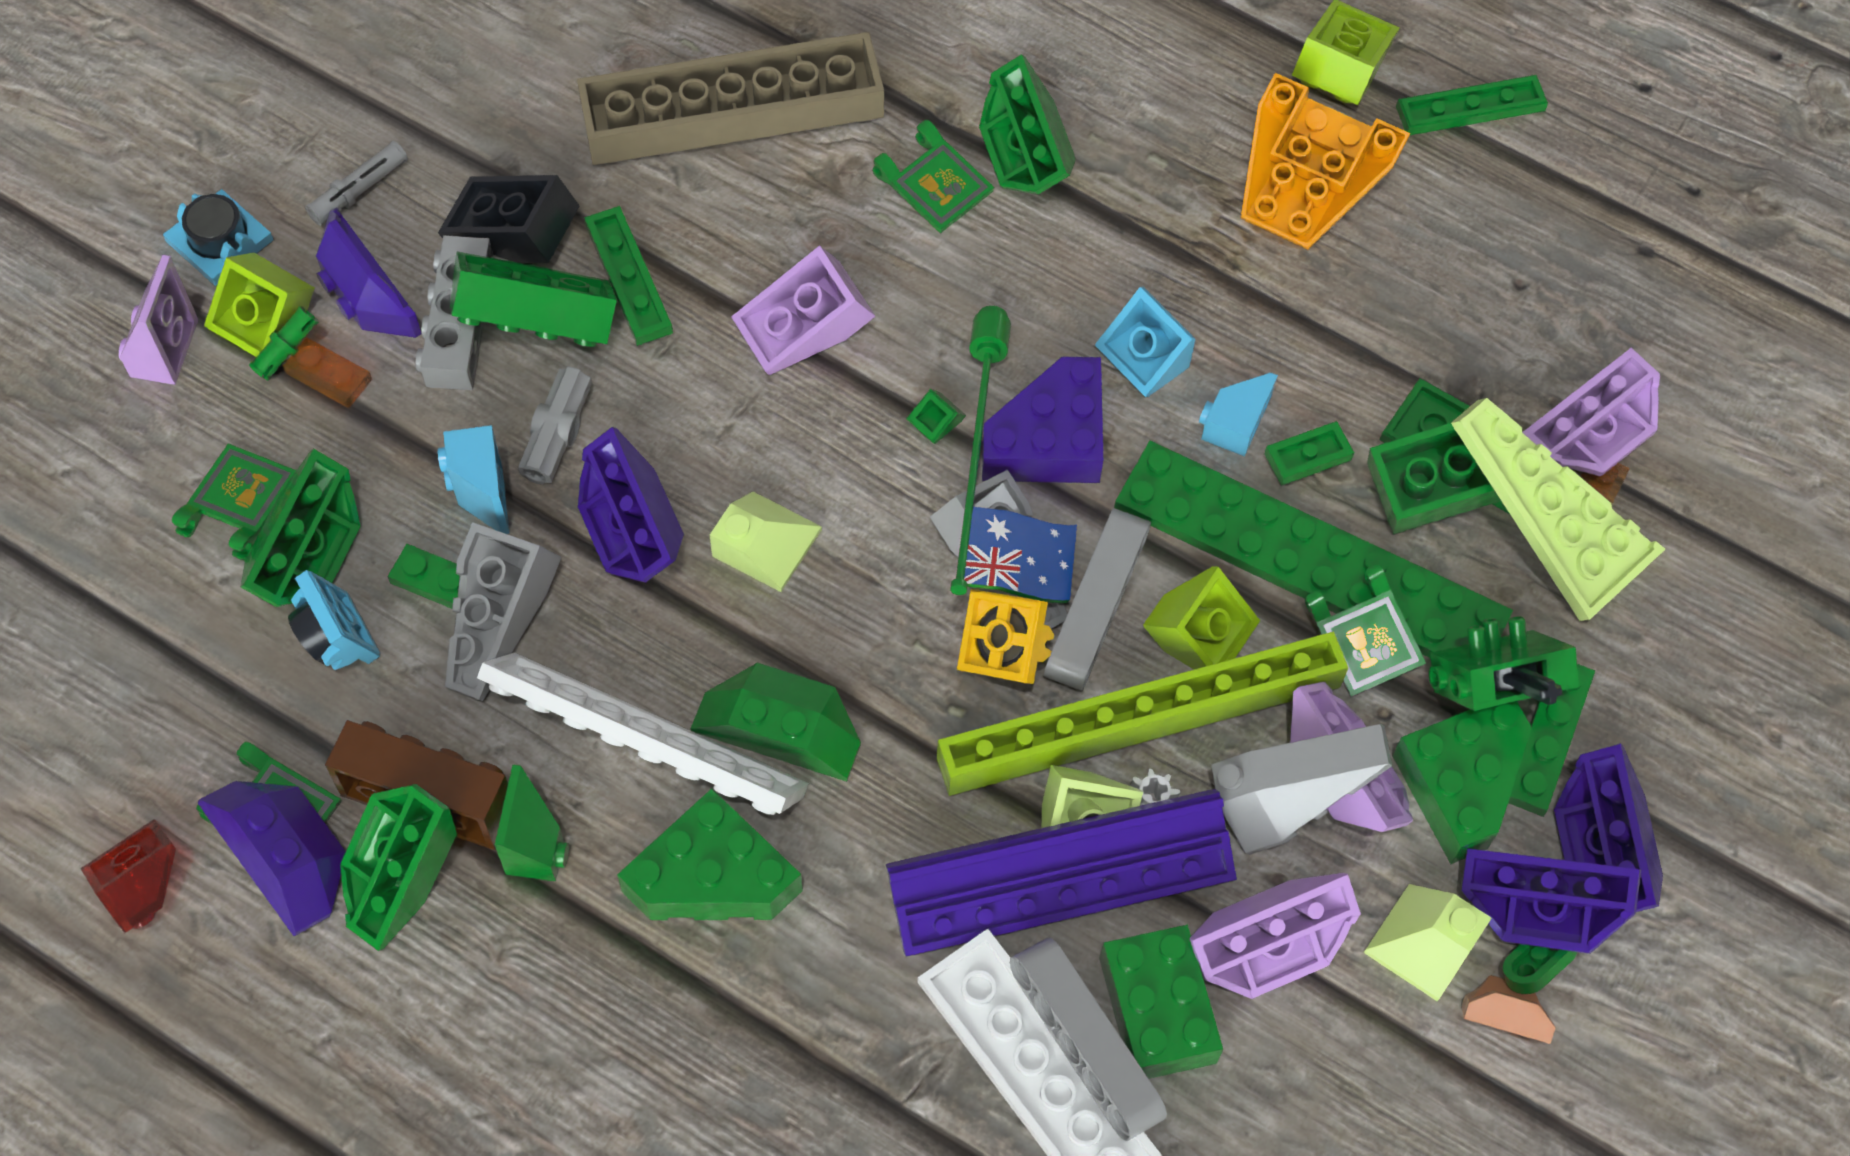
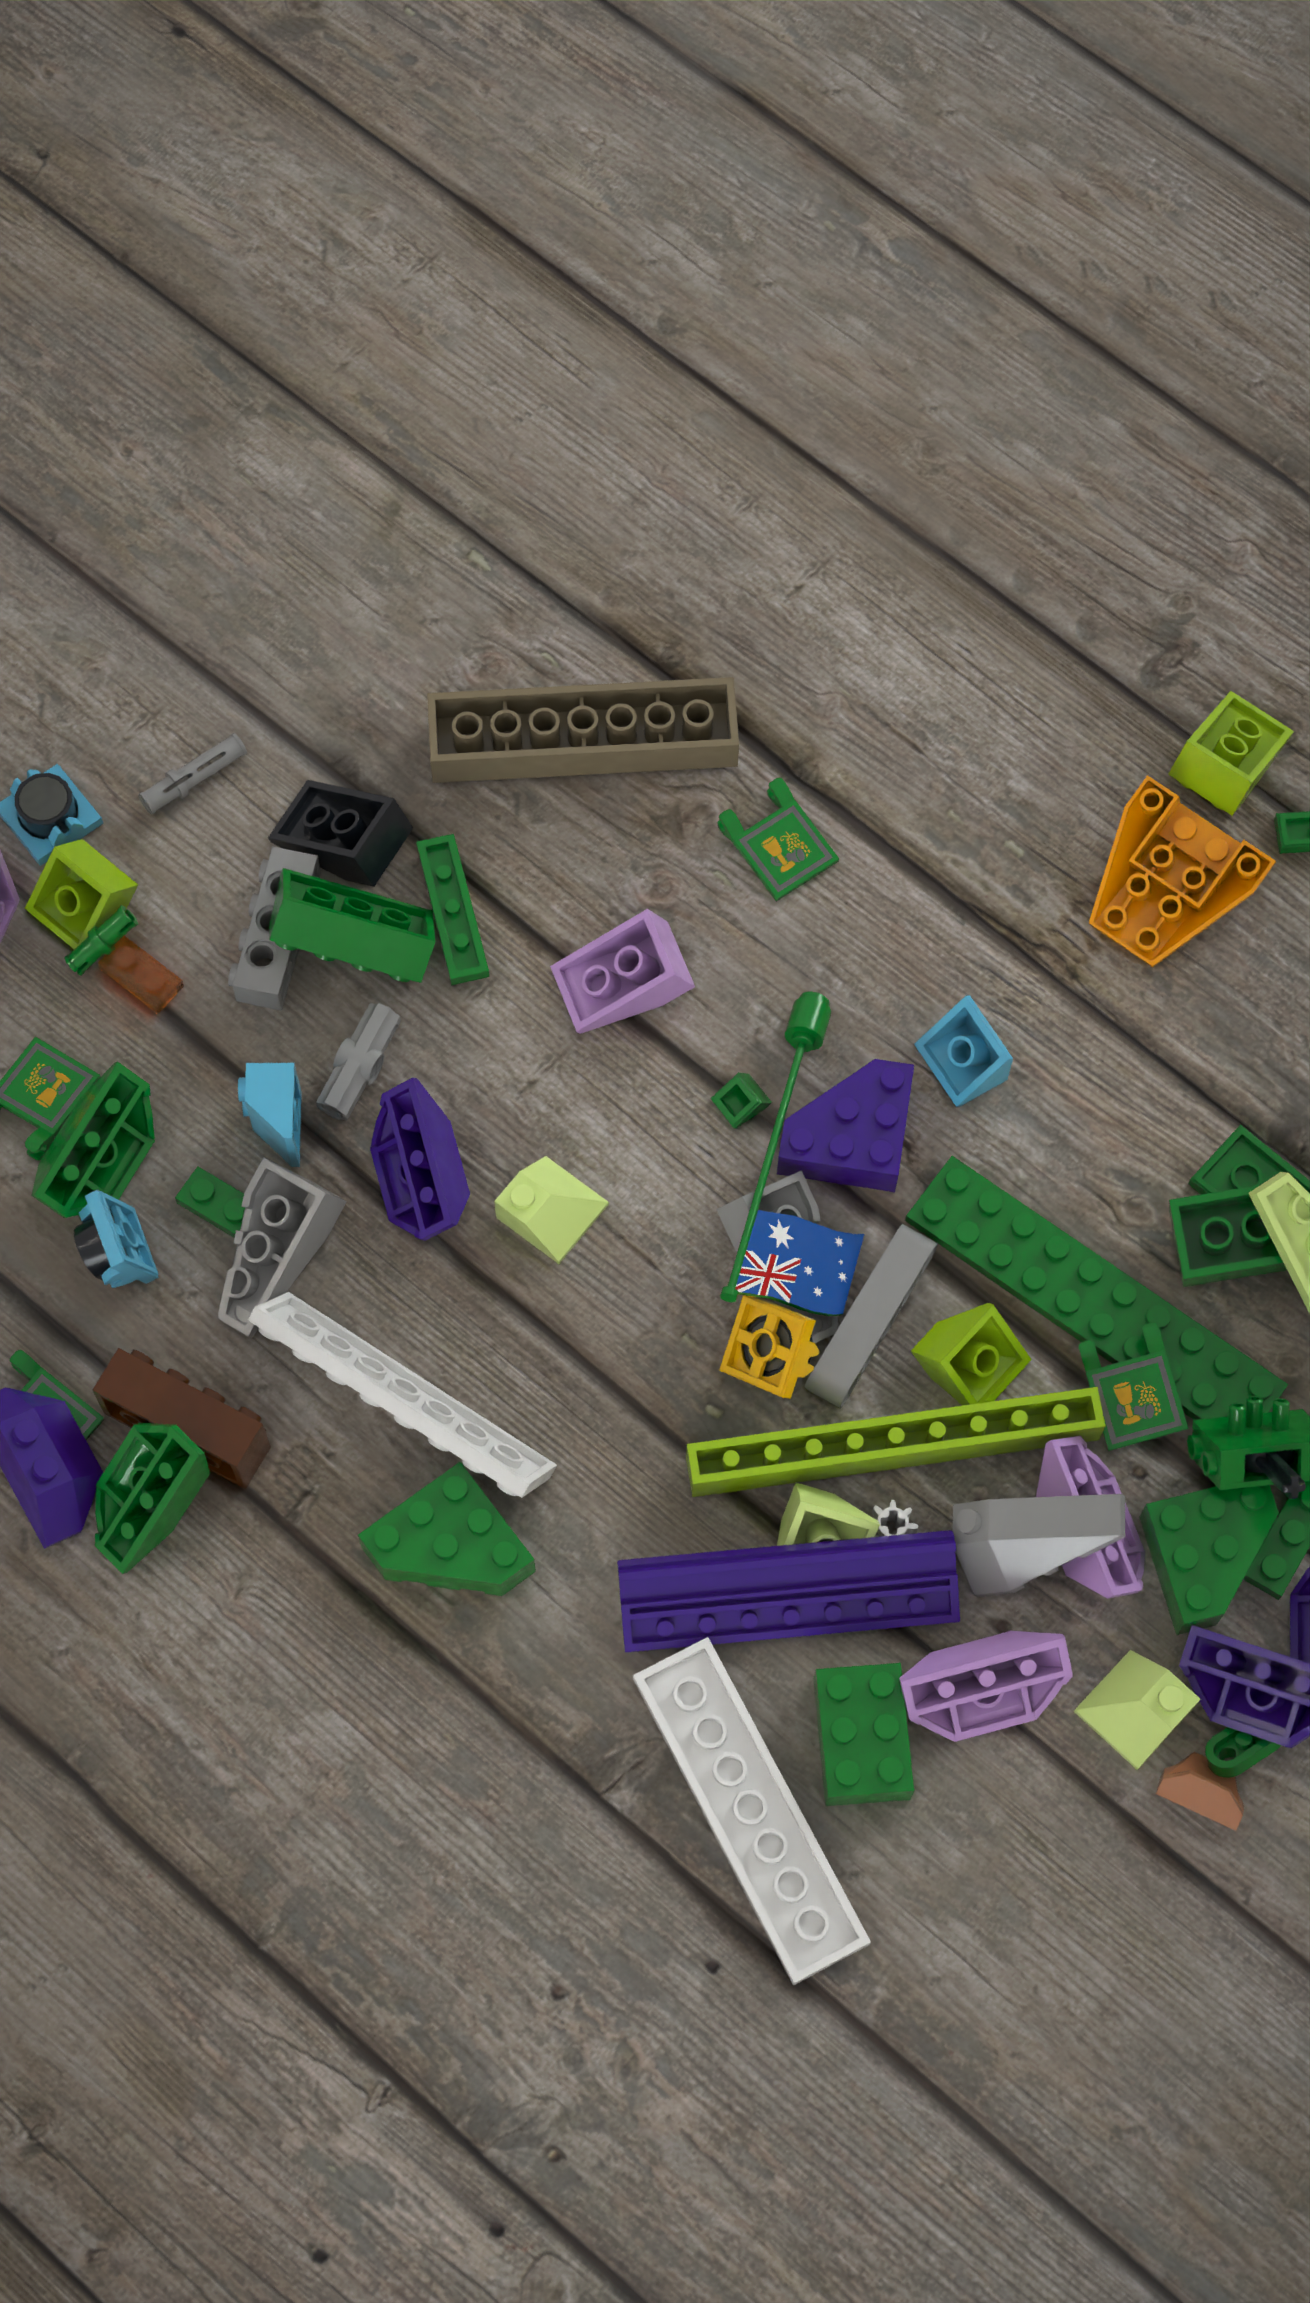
camera: 10 degrees right, 5 degrees up
dark purple wedge [316,207,422,338] -> none
green slope [495,765,569,881] -> none
green wedge [690,662,861,782] -> none
green wedge [979,54,1076,195] -> none
light grey beam [1009,937,1167,1141] -> none
medium azure slope [1199,373,1278,457] -> none
green plate [1264,421,1354,486] -> none

